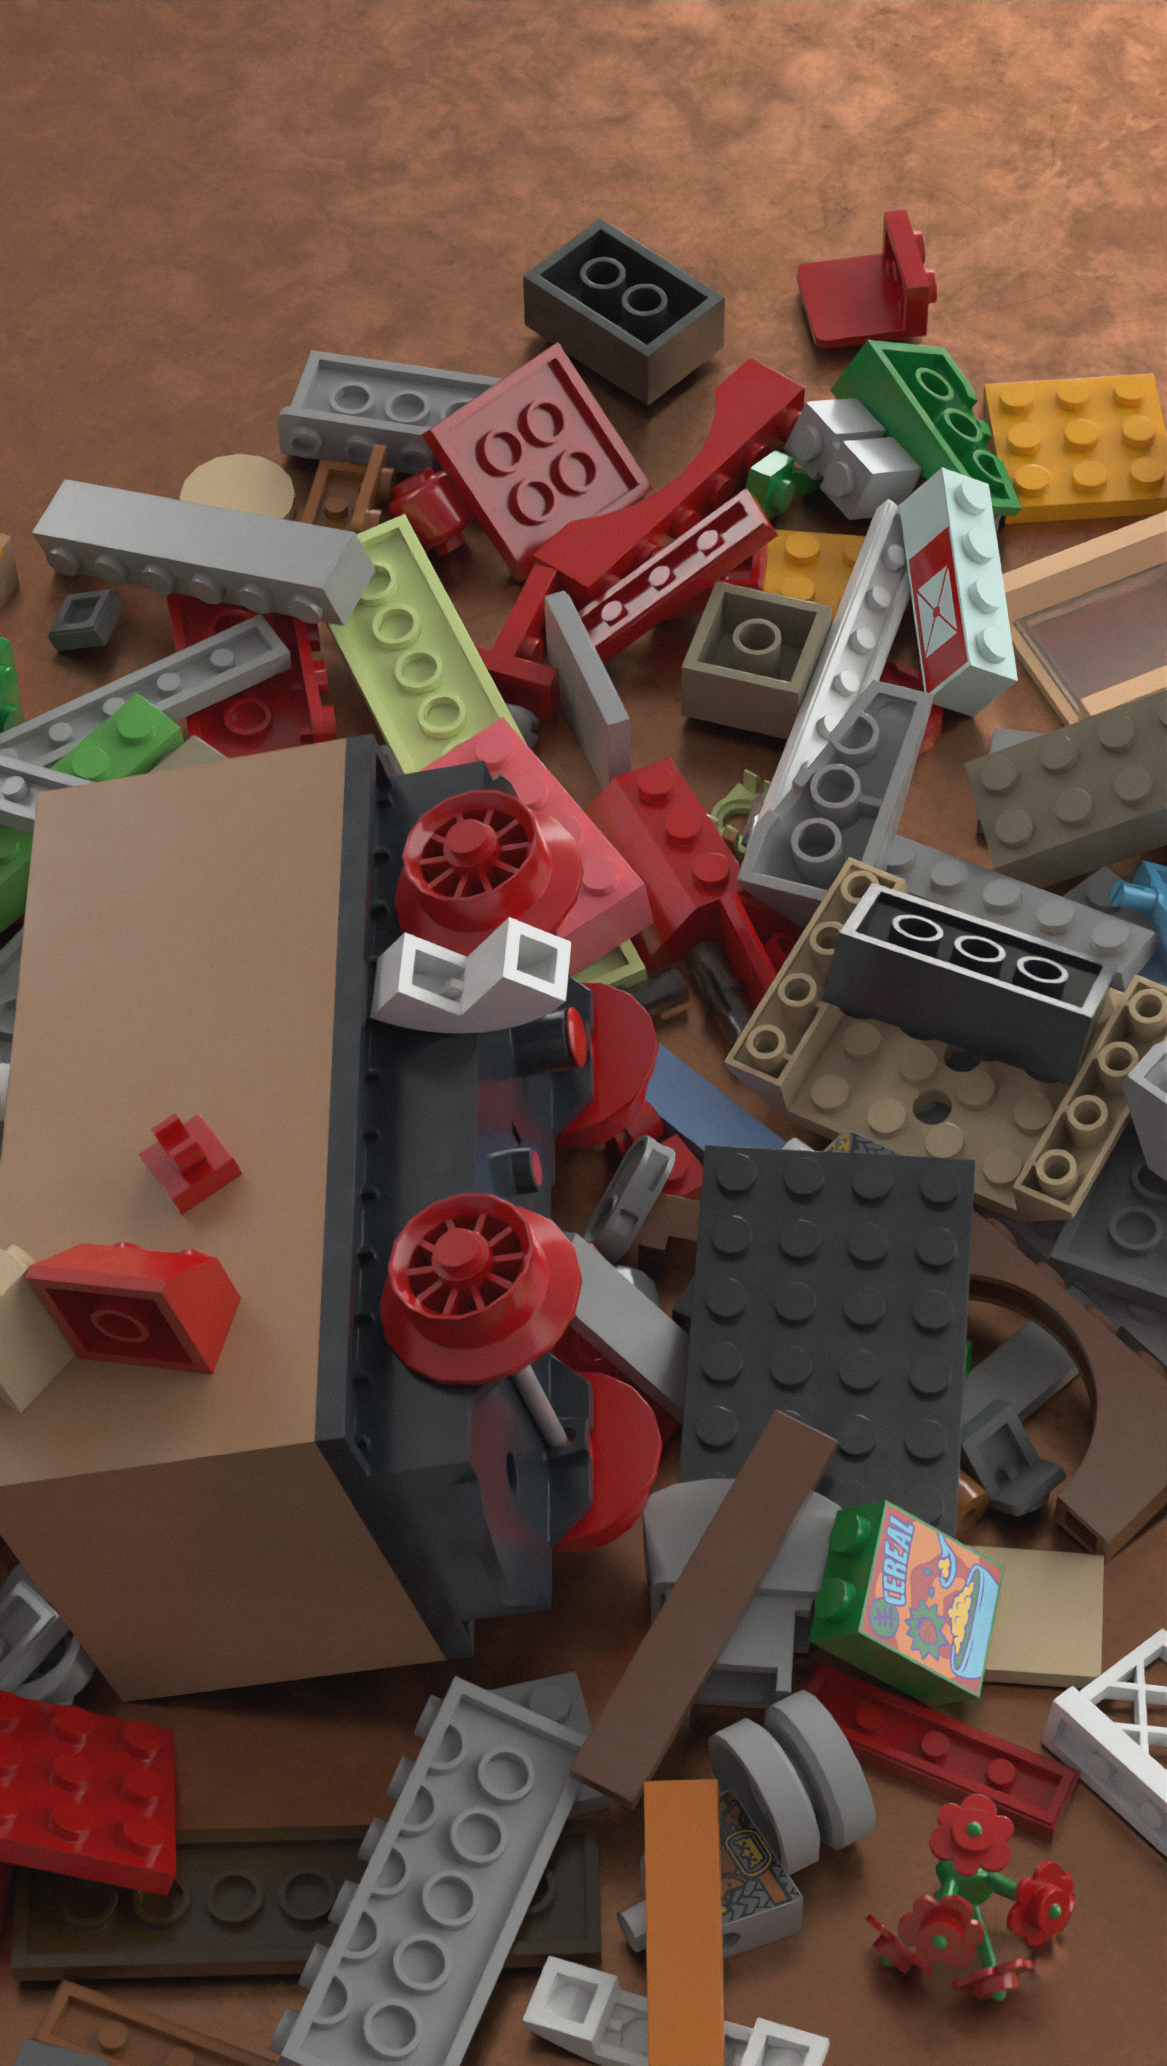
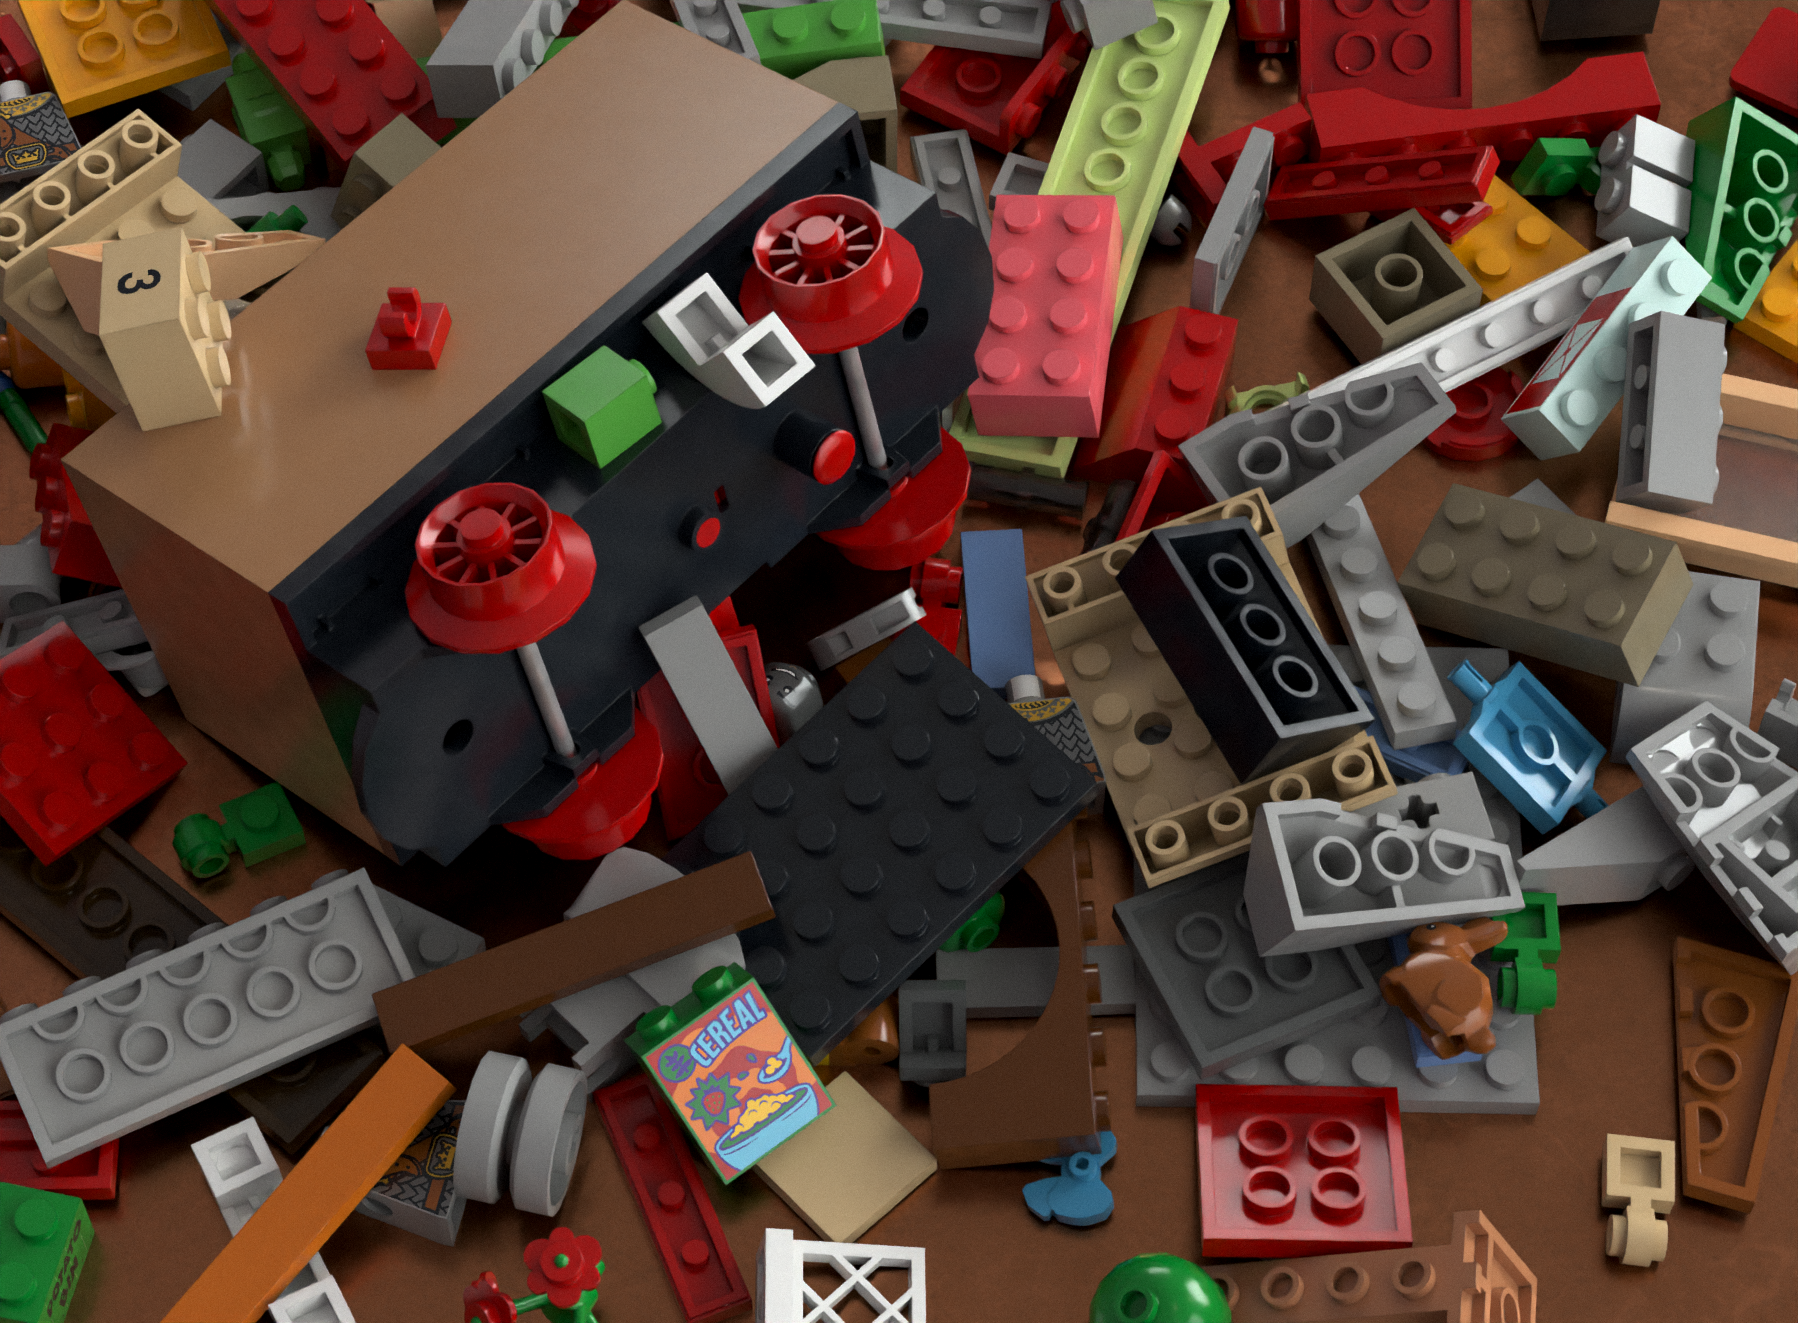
camera: 40 degrees right, 5 degrees up
red slope [26,1242,241,1374] -> none
none -> green plate [172,781,306,878]
none -> bright green brick [542,345,662,469]
none -> light grey brick [1616,311,1727,514]

